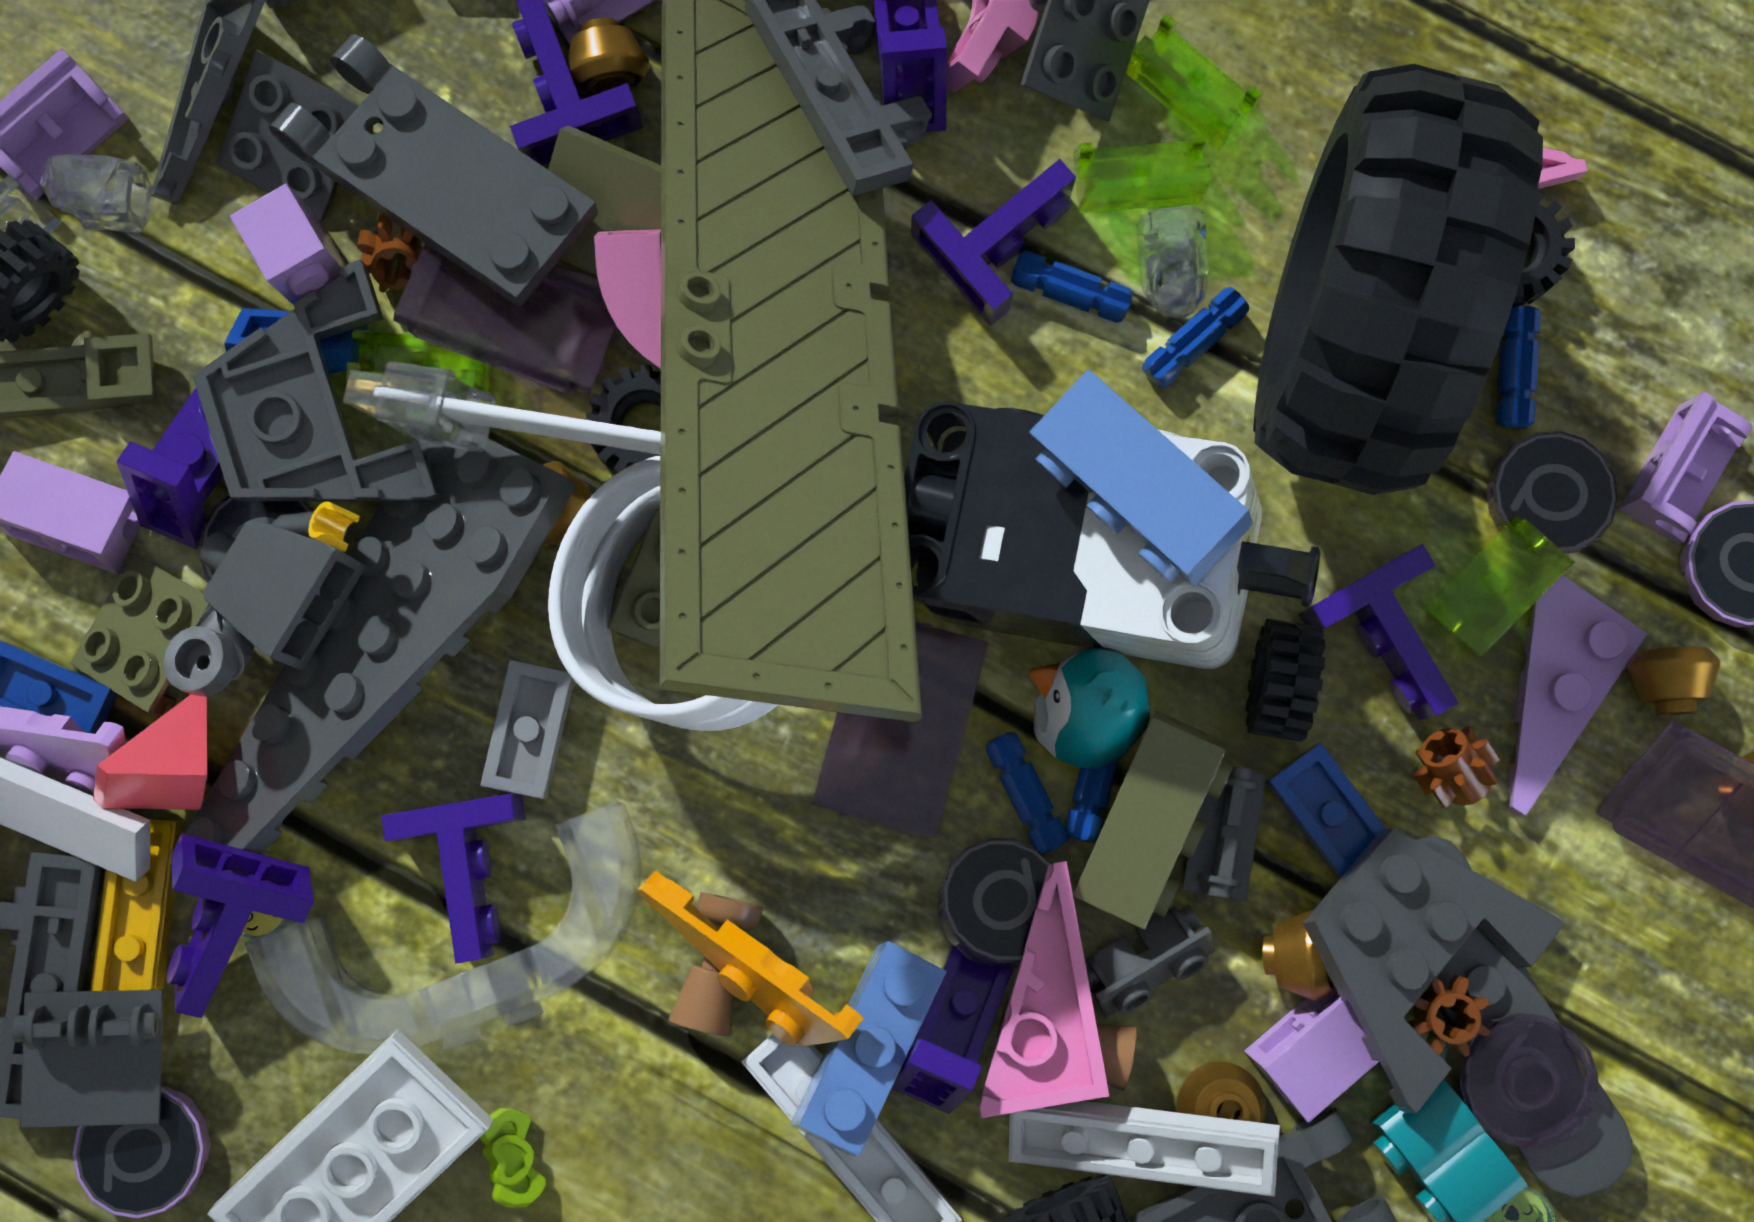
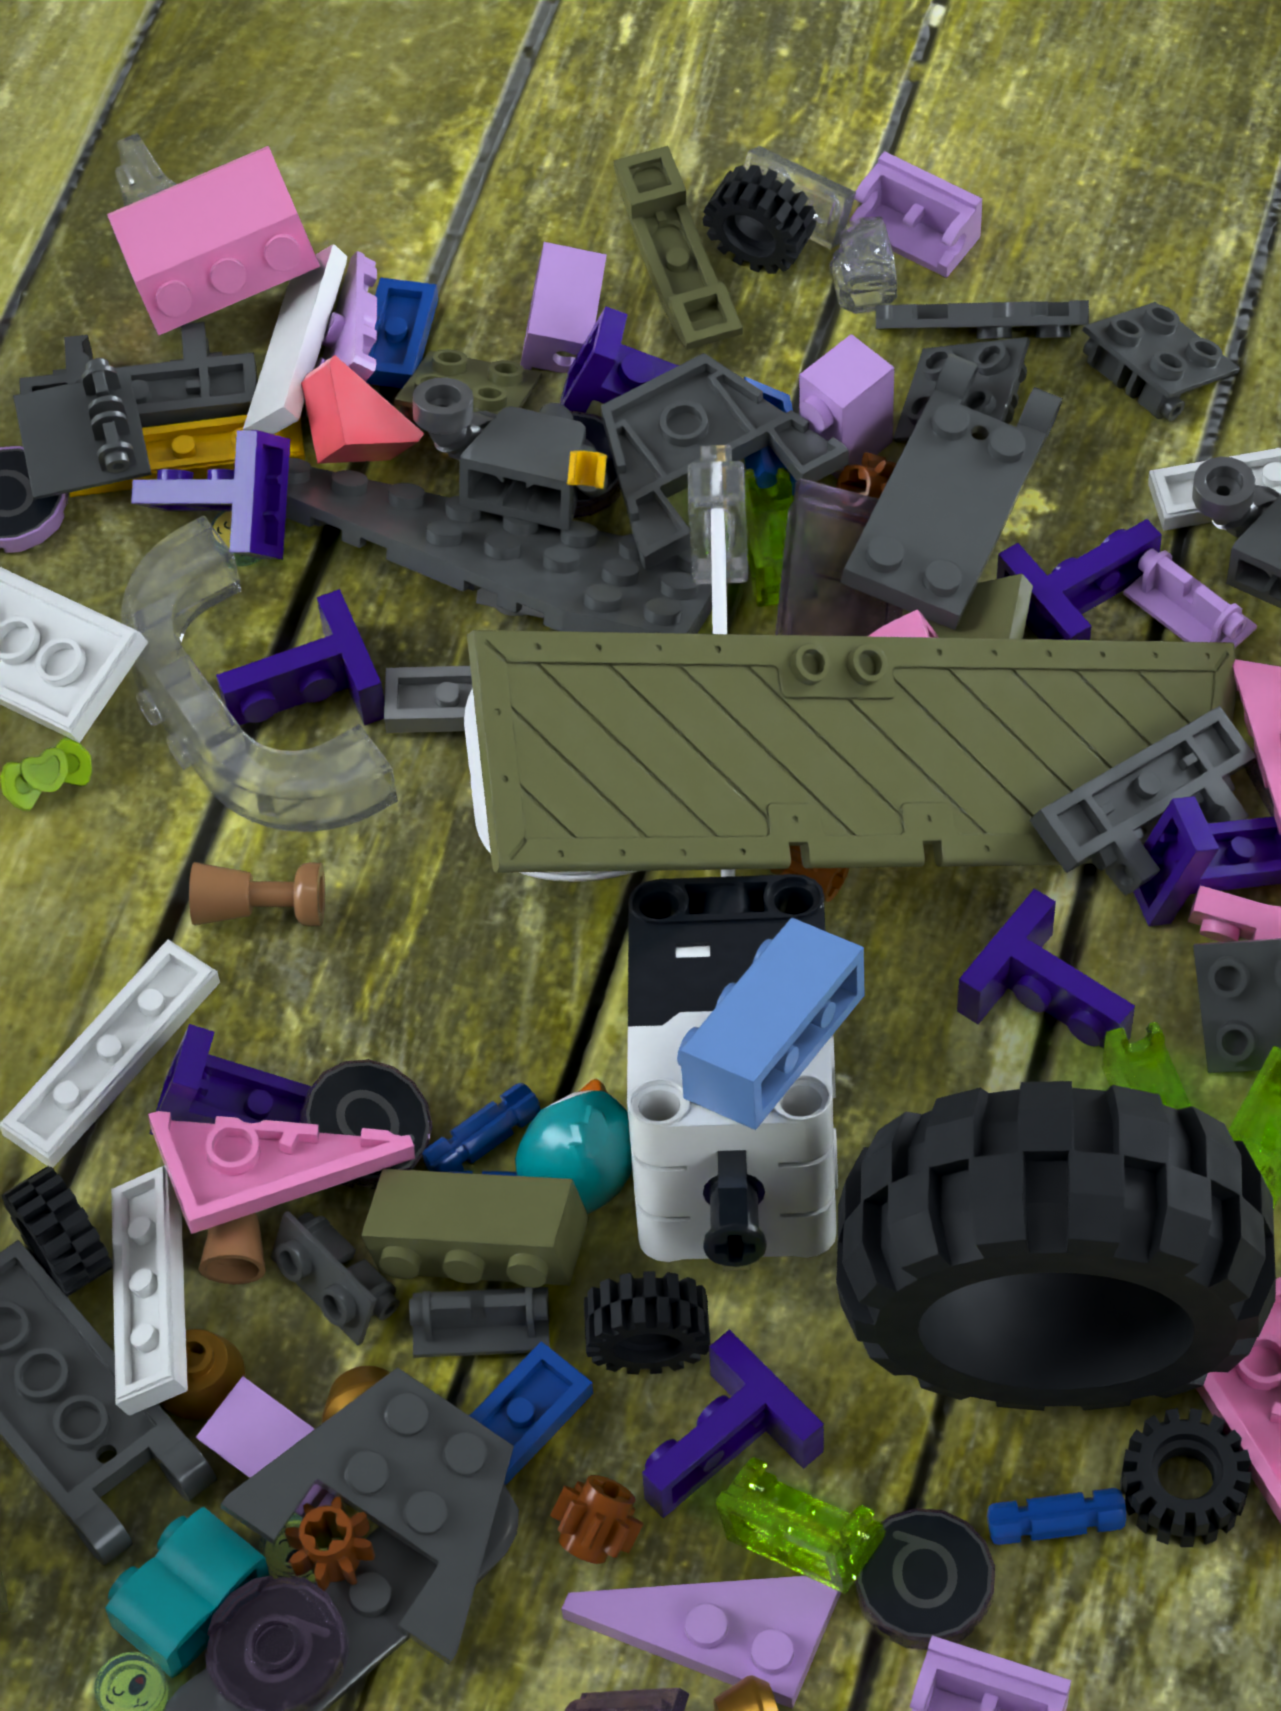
camera: 80 degrees right, 25 degrees down
pearl gold cone [567,18,650,95] -> none
light orange wing [636,870,864,1047] -> none
medium blue brick [790,941,947,1157] -> none
piece [812,622,989,839] -> none
blue axle [1011,251,1133,323] -> none

